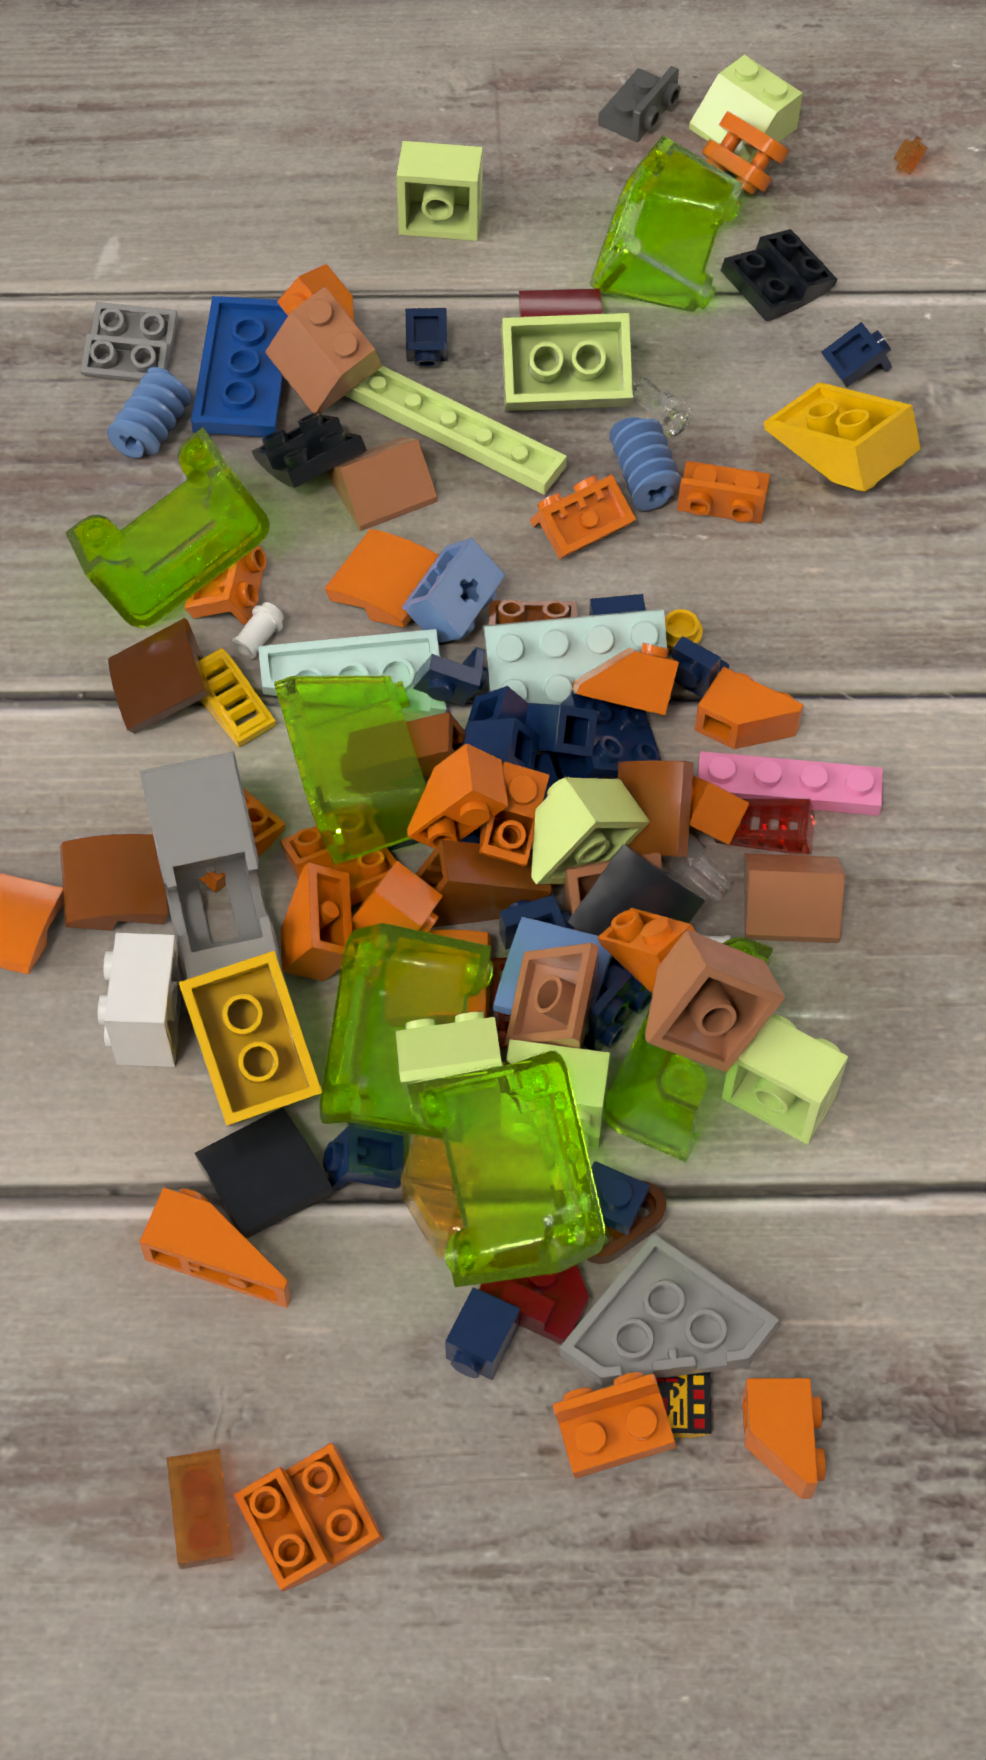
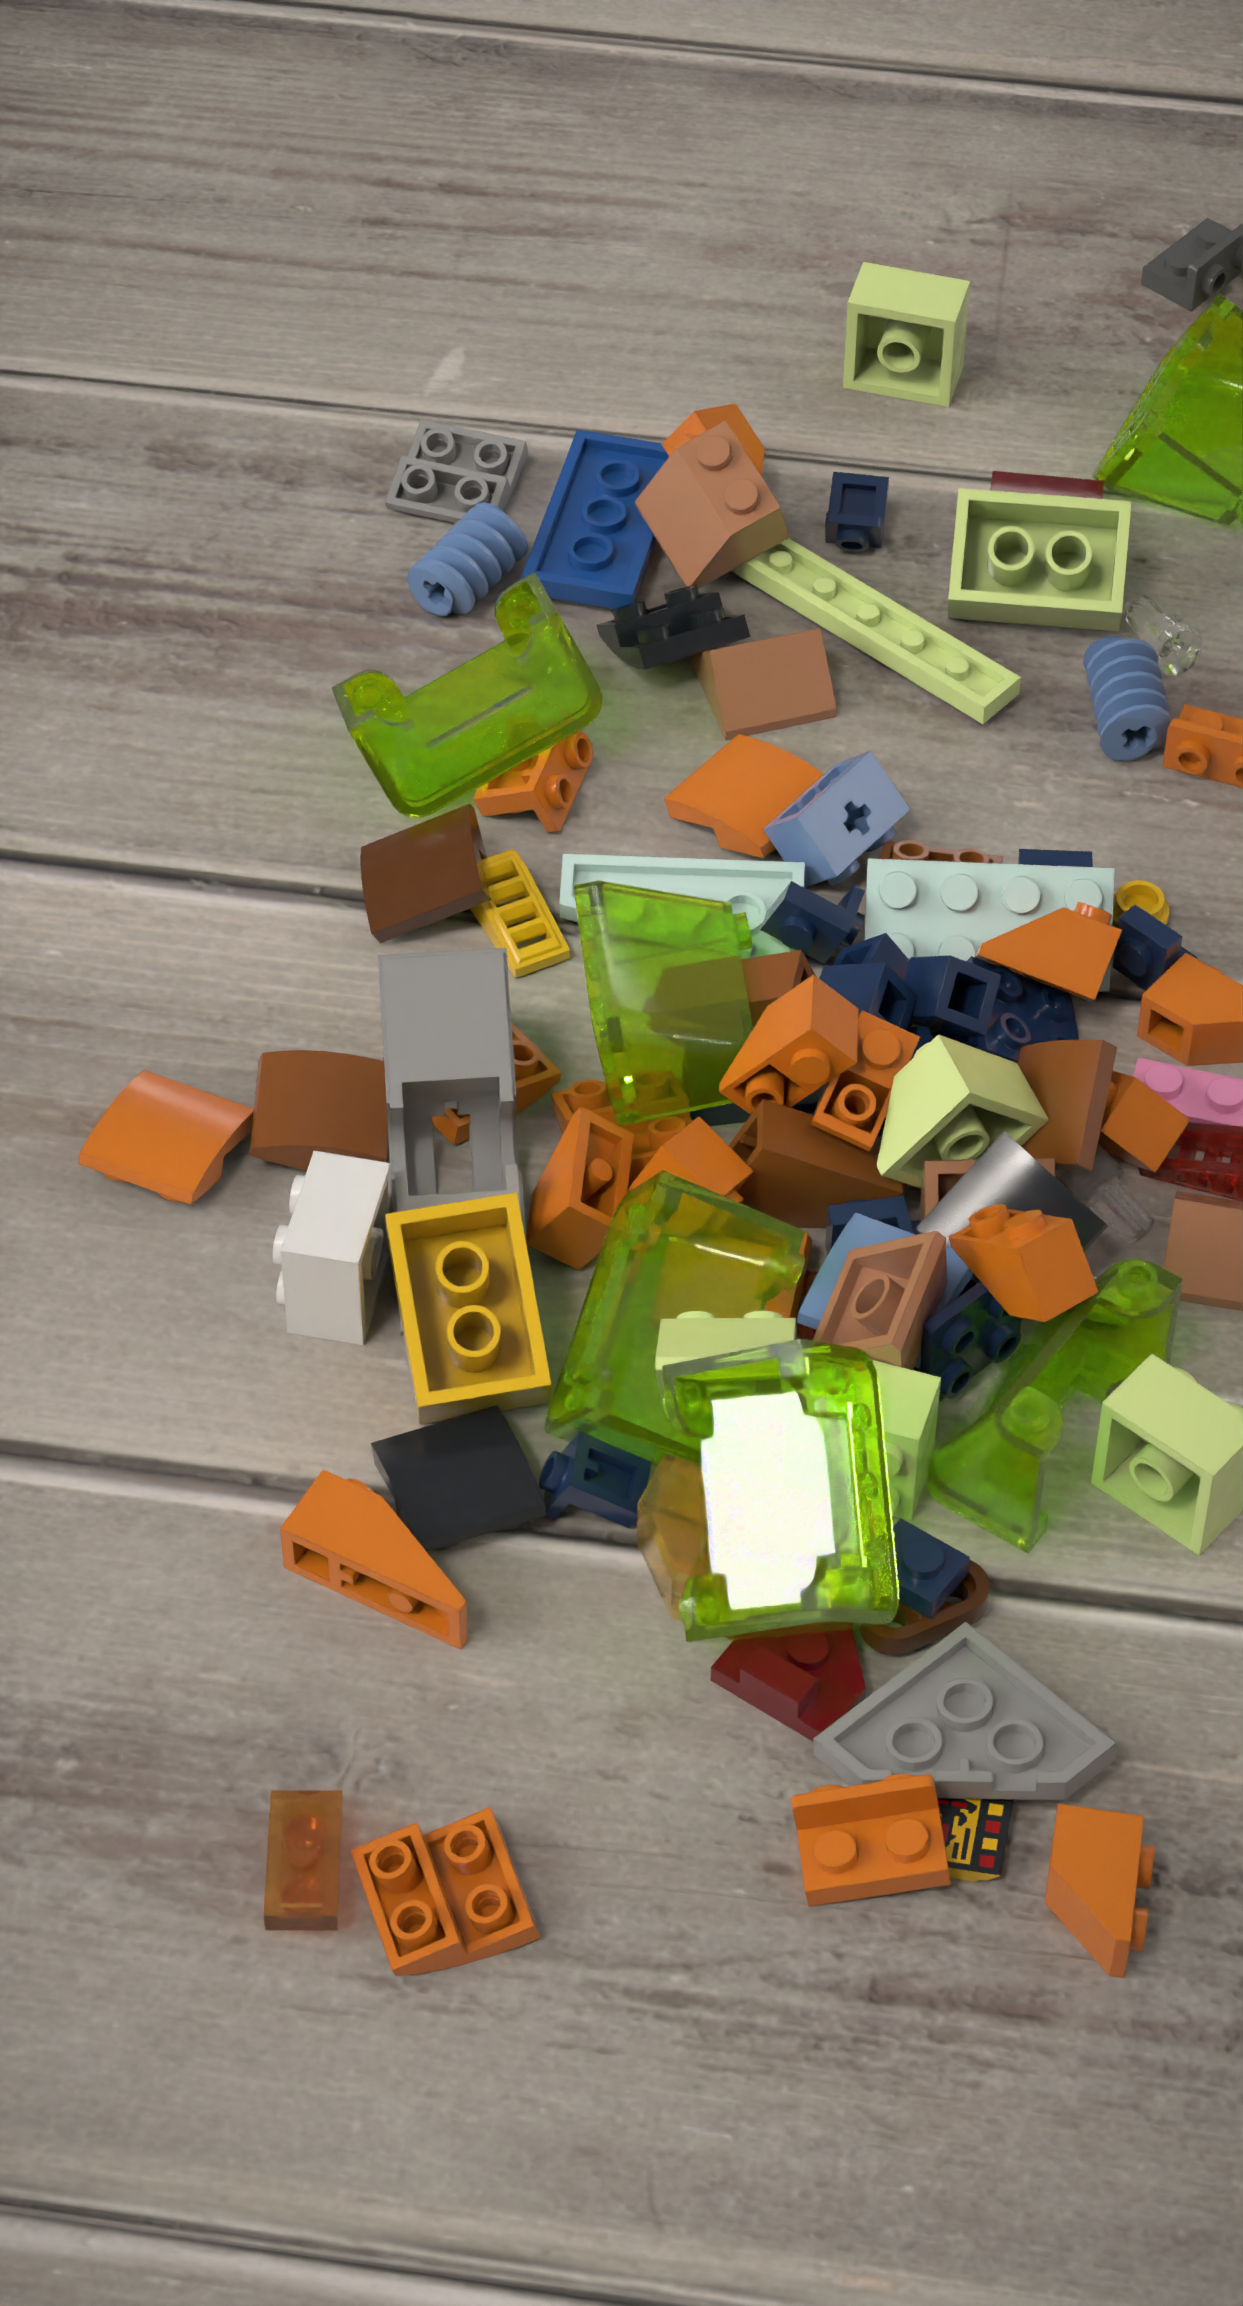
camera: 10 degrees right, 10 degrees down
white pin [231,602,285,659] -> none
dark blue brick [445,1287,520,1380] -> none
orange bracket [530,474,636,560] -> none
nougat slope [645,929,785,1073] -> none

